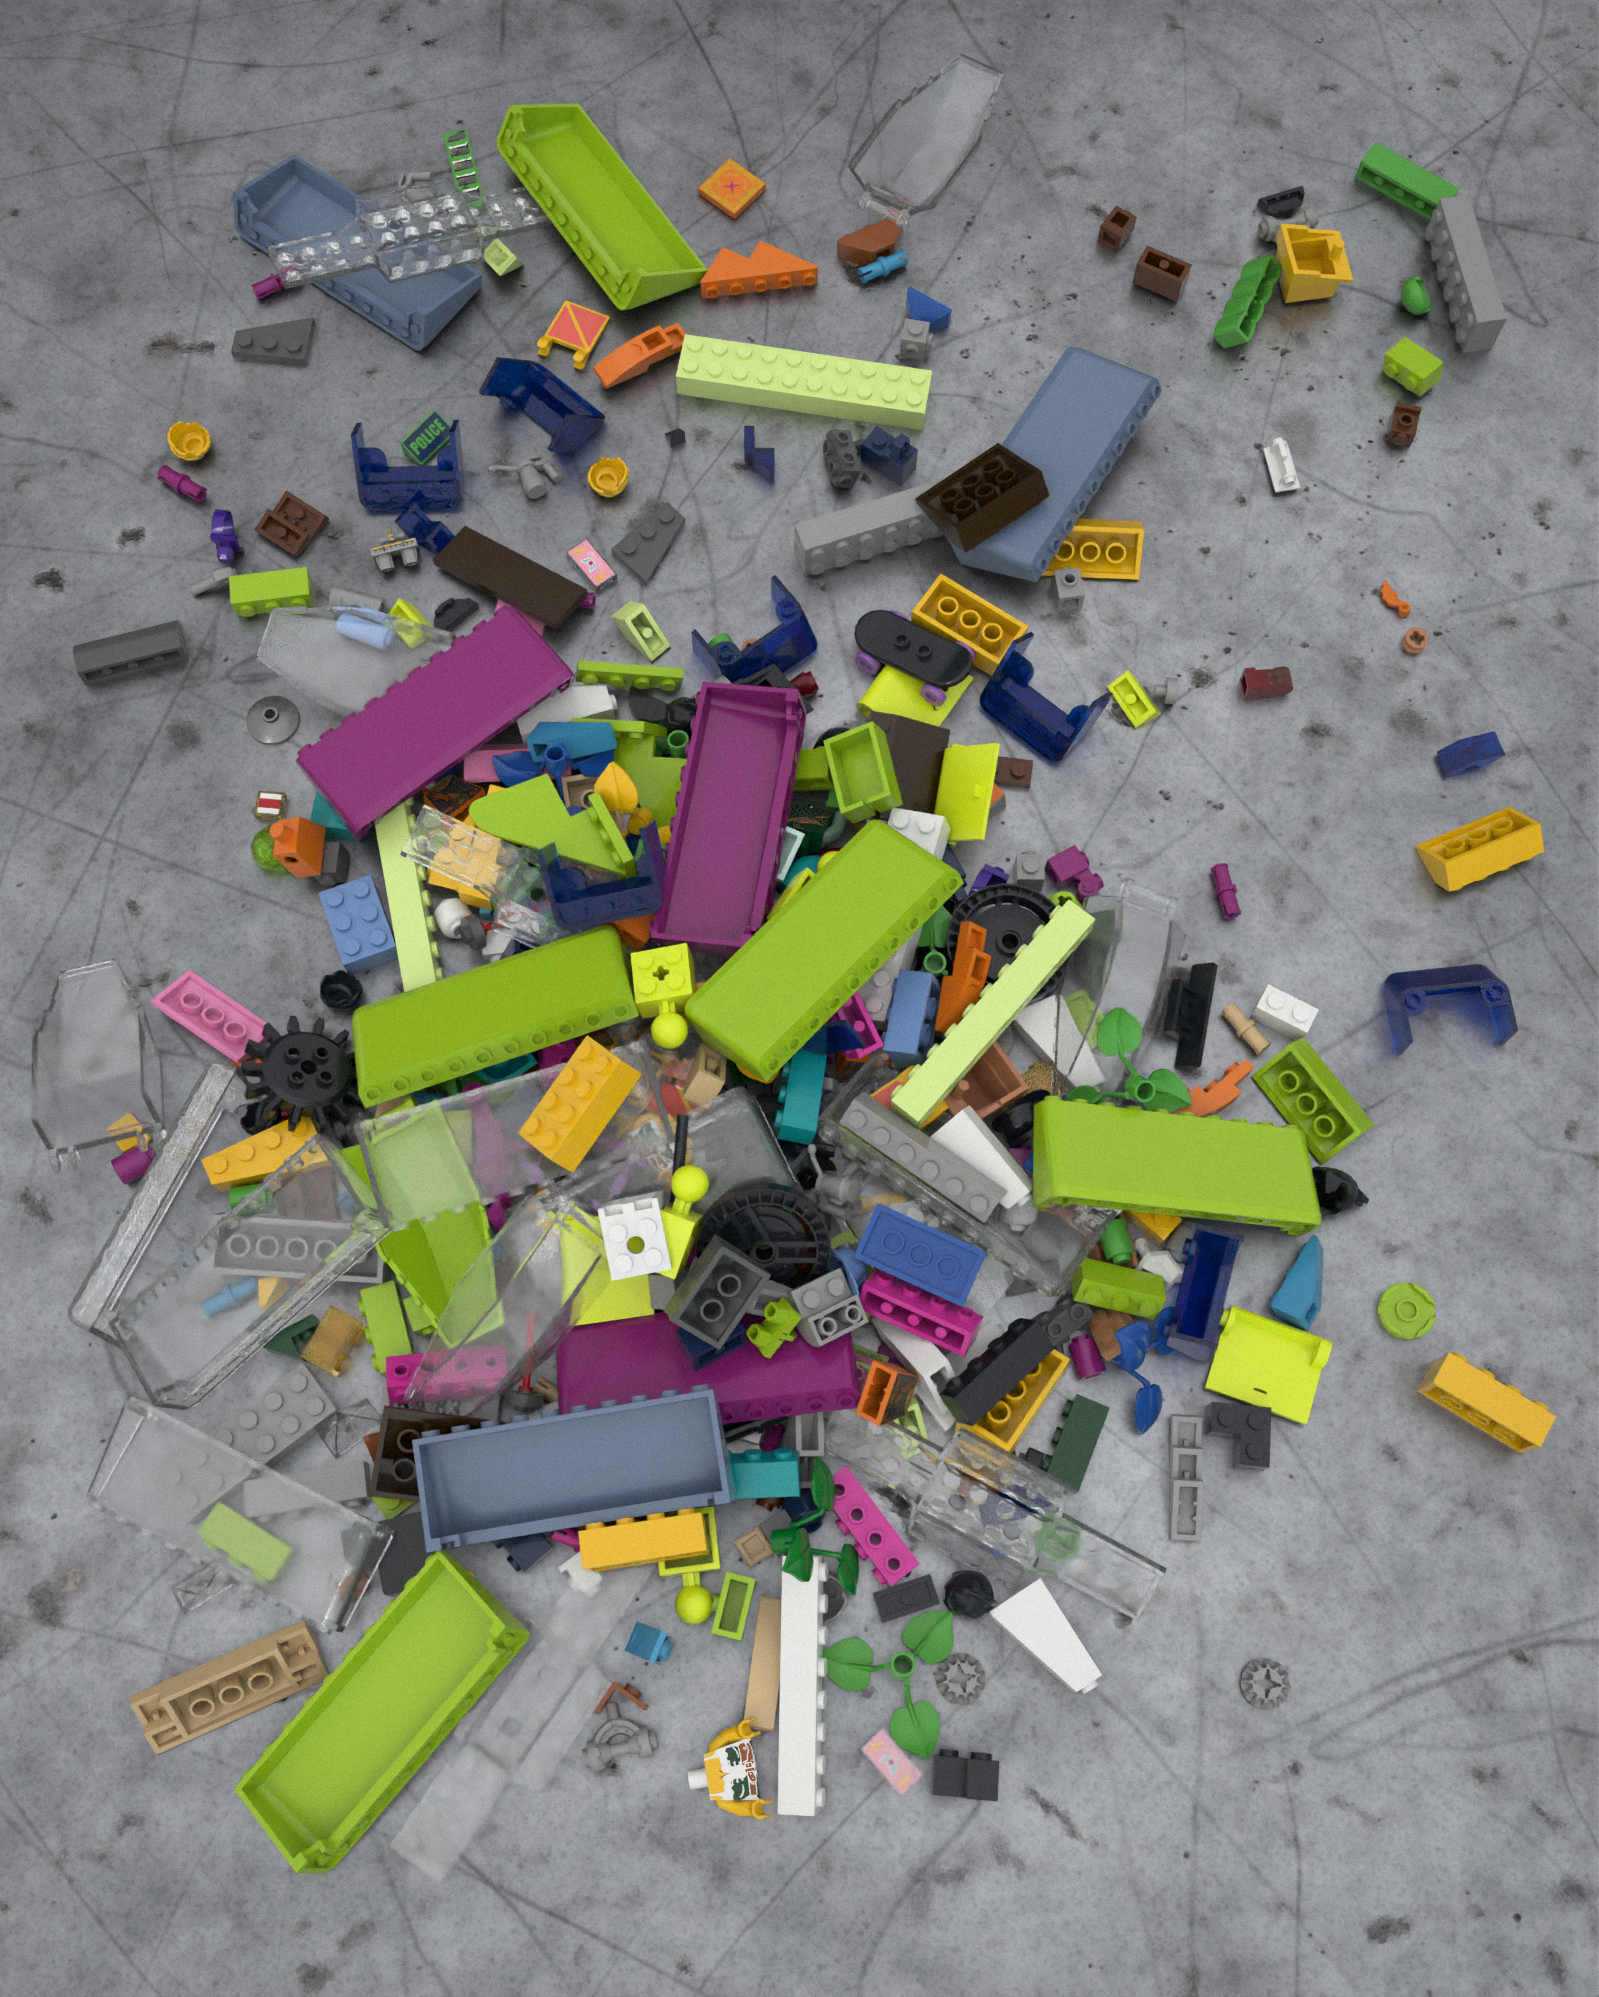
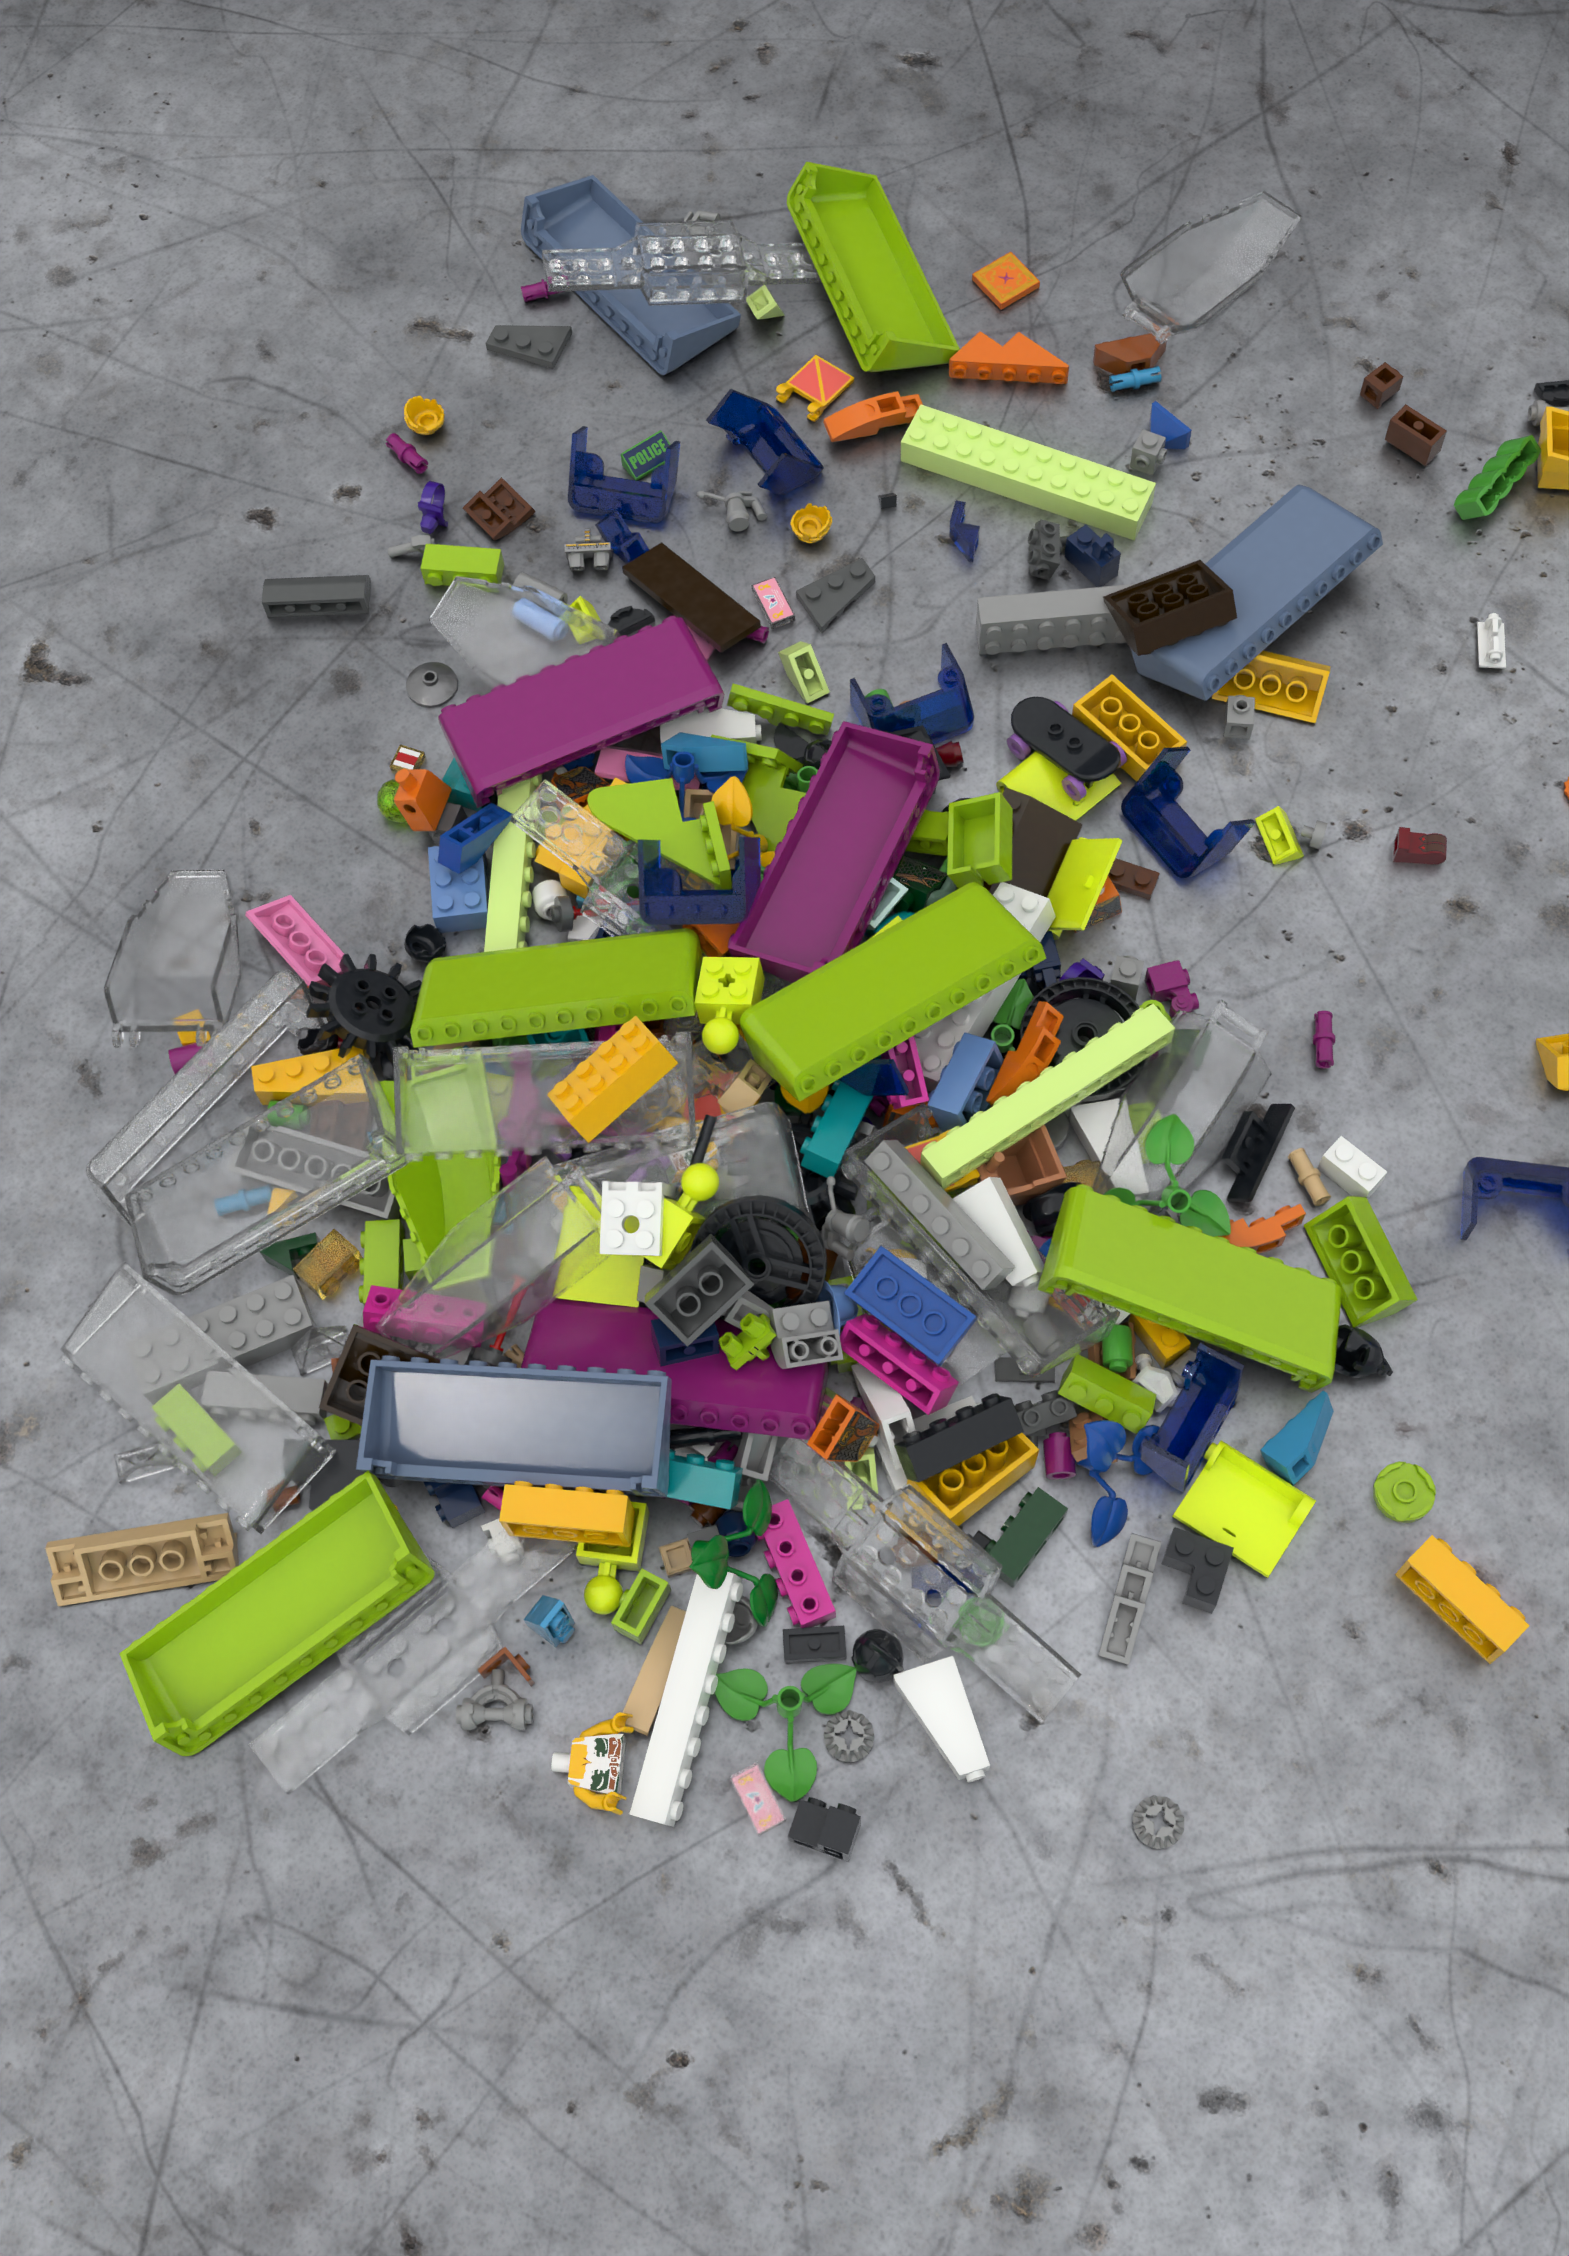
camera: 20 degrees right, 5 degrees down
tile [443,129,487,216] -> none
none -> blue slope [438,803,513,874]

